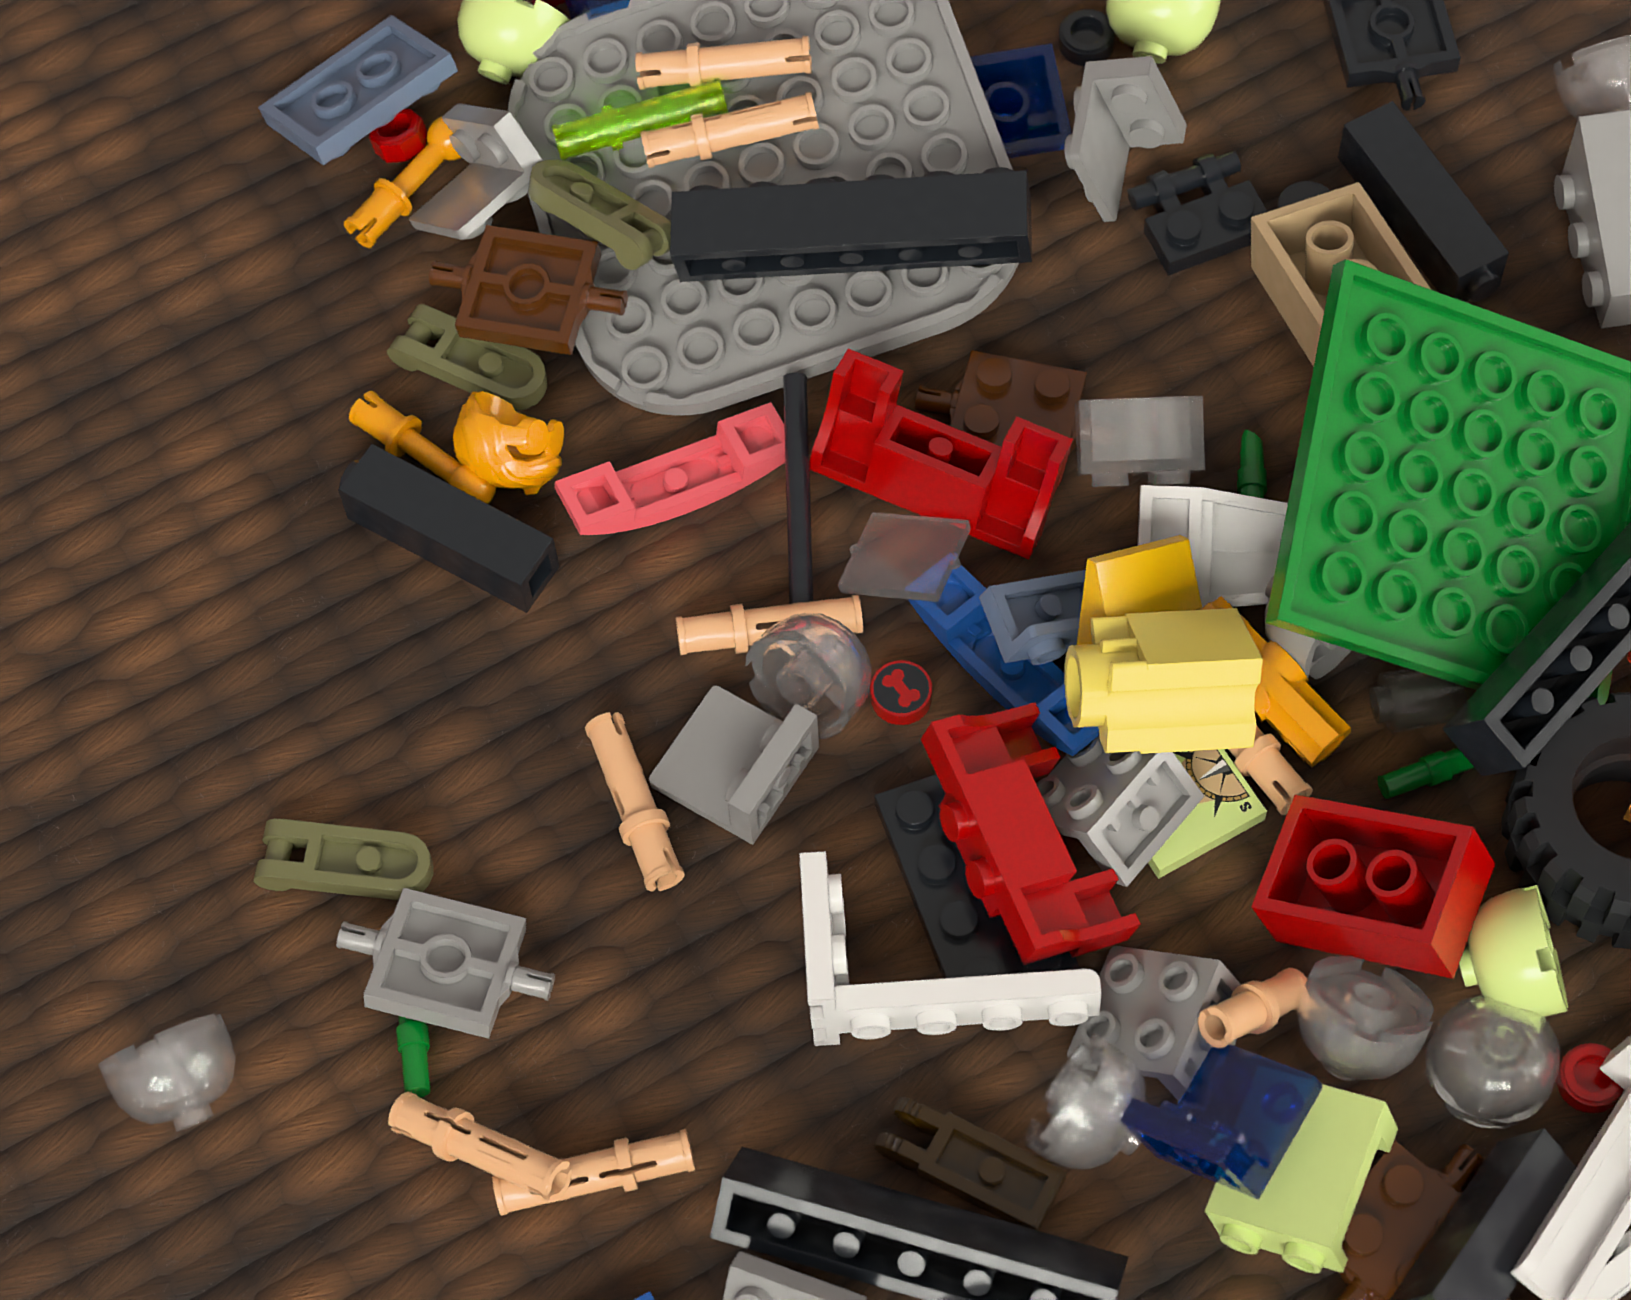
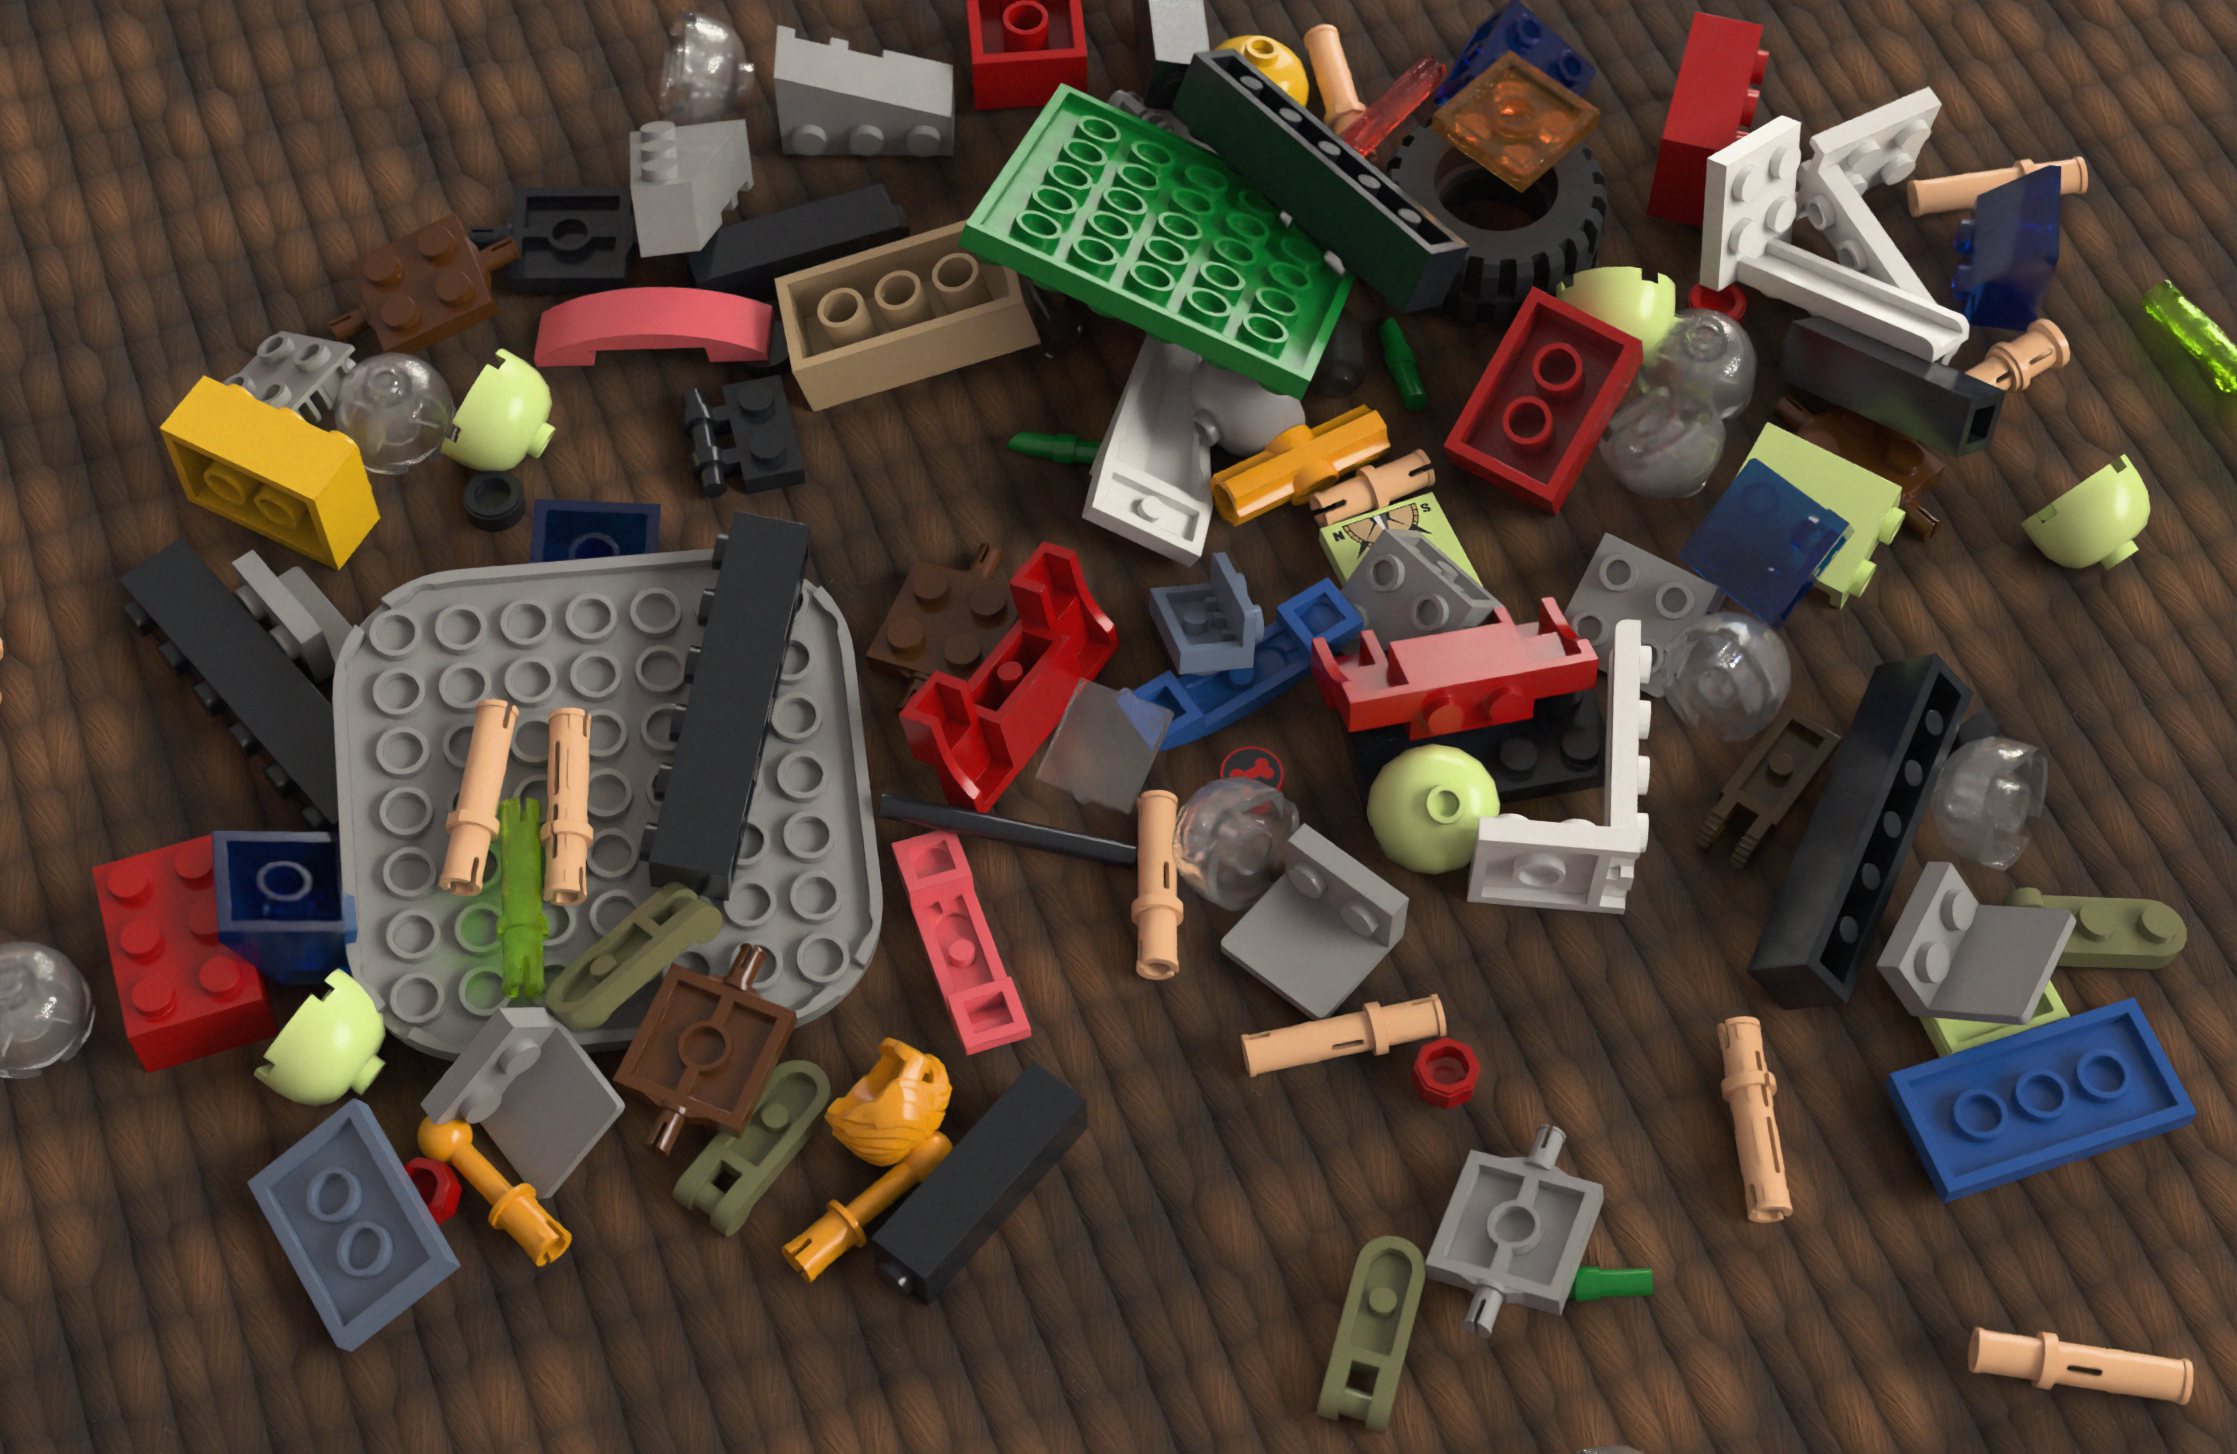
camera: 85 degrees left, 5 degrees down
light nougat pin [388,1092,572,1202] -> none
light yellow piece [1064,608,1263,754] -> none
light grey bracket [1065,56,1187,222] -> none
clear brick [1075,396,1205,487] -> none
yellow slope [1077,535,1202,645] -> none
light nougat pin [1198,968,1311,1048] -> none
none -> coral slope [534,287,774,367]
none -> light grey wedge [630,119,754,257]
none -> yellowish green cylinder [1367,744,1500,875]
none -> red tile [1411,1037,1481,1110]

